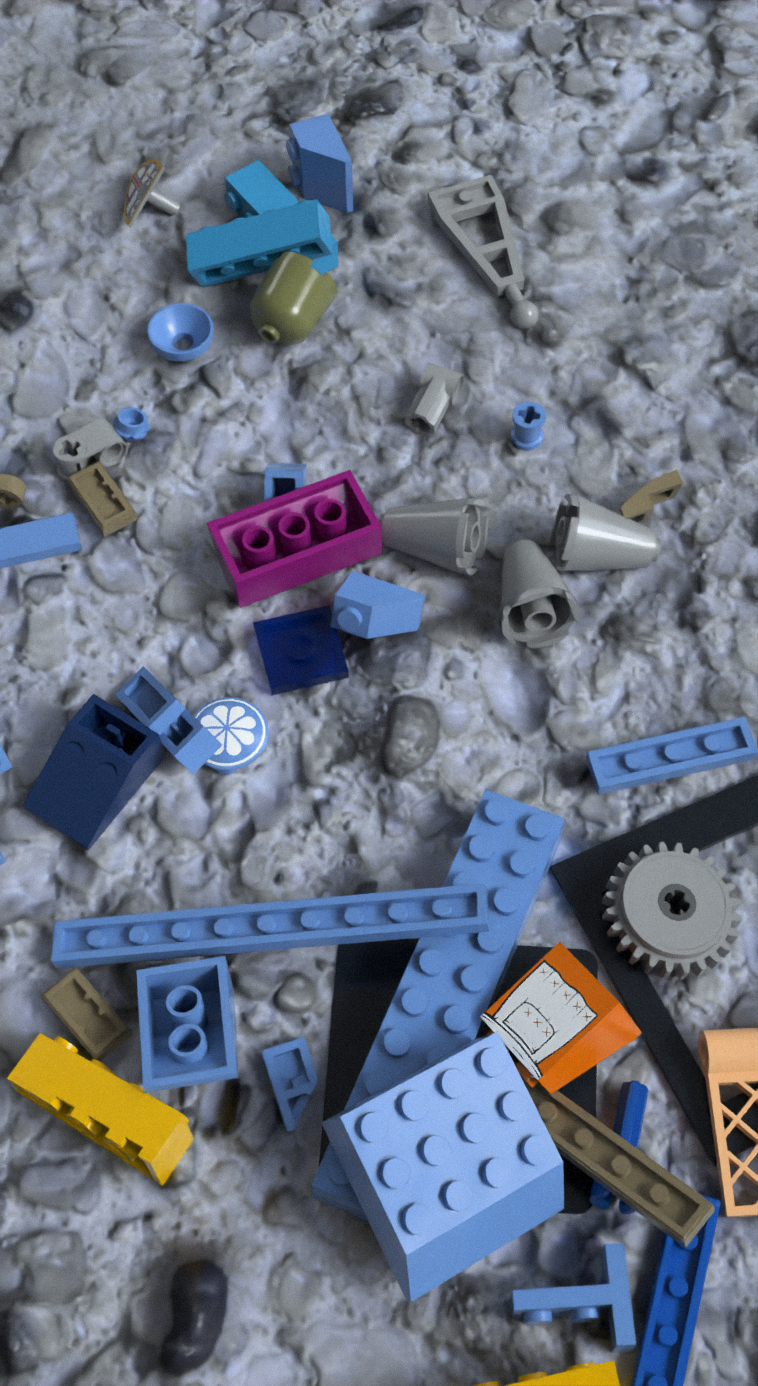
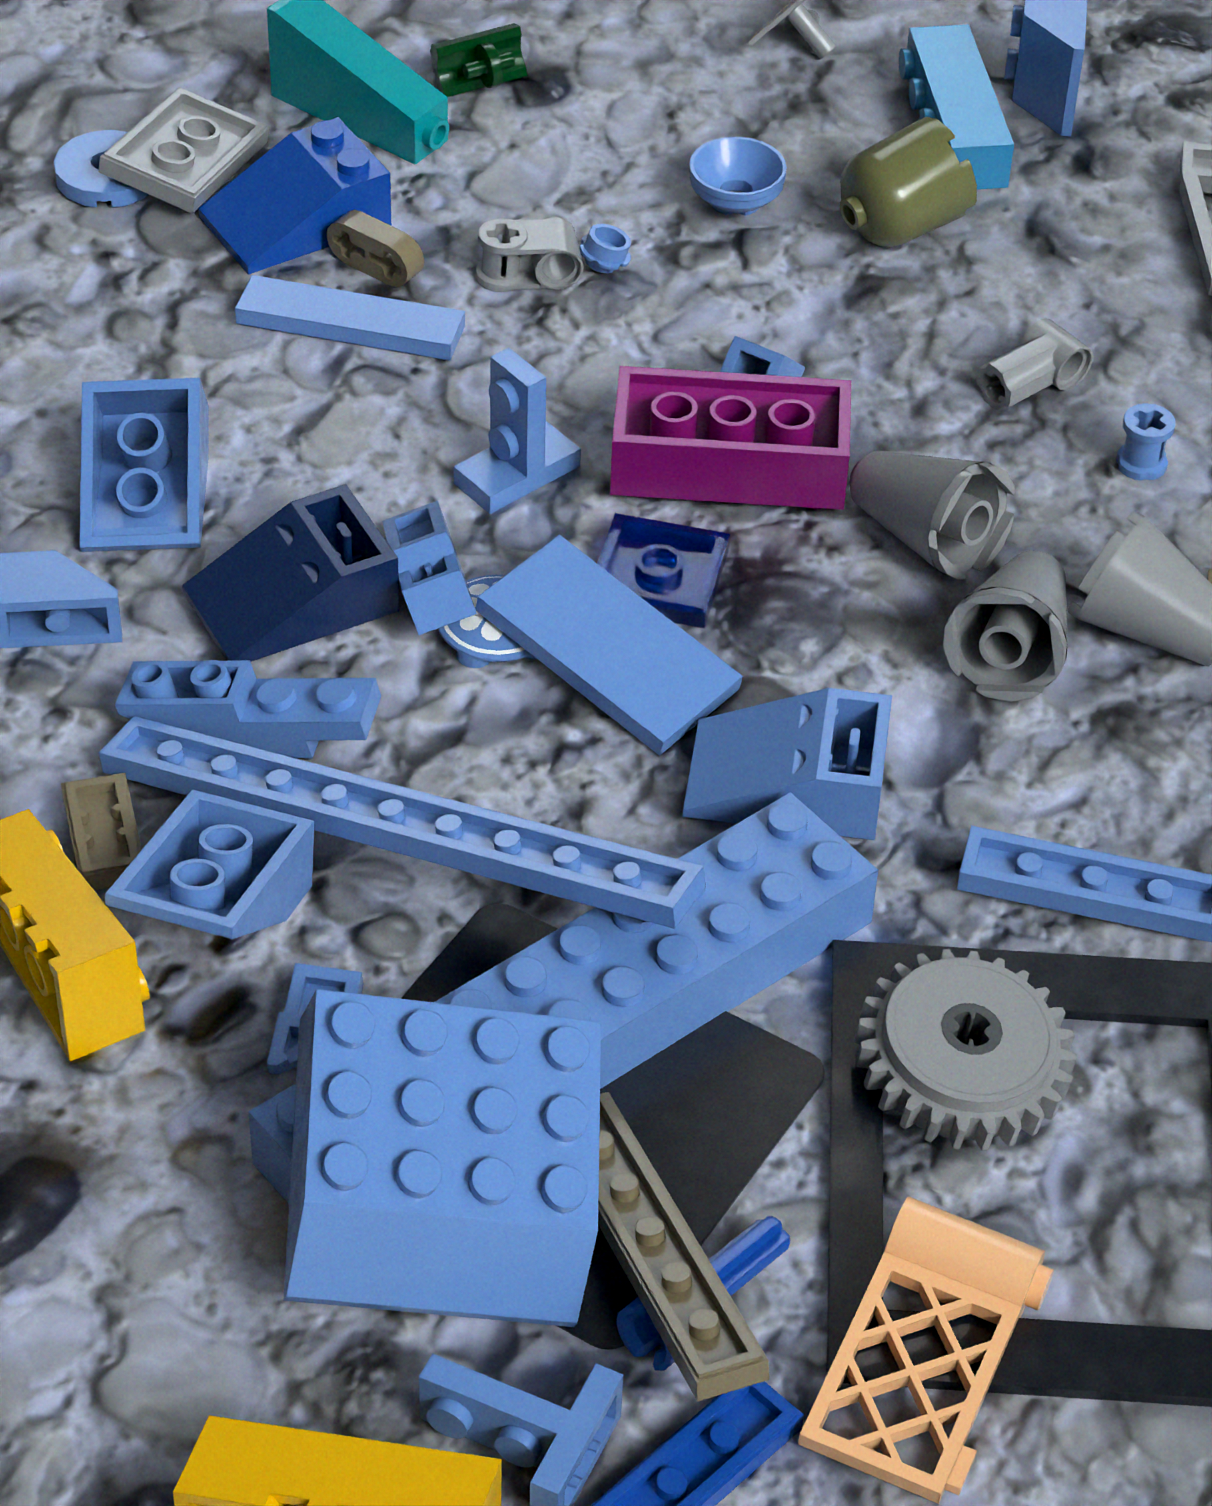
camera: 25 degrees right, 15 degrees down
dark tan plate [67,461,138,537] -> none
dark azure brick [186,199,333,287] -> none
medium blue slope [330,571,426,639] -> none
slope [480,942,642,1094] -> none
none -> medium blue slope [115,660,381,759]
none -> medium blue bracket [454,347,581,514]
none -> medium blue tile [475,534,743,756]
none -> medium blue slope [683,688,892,840]

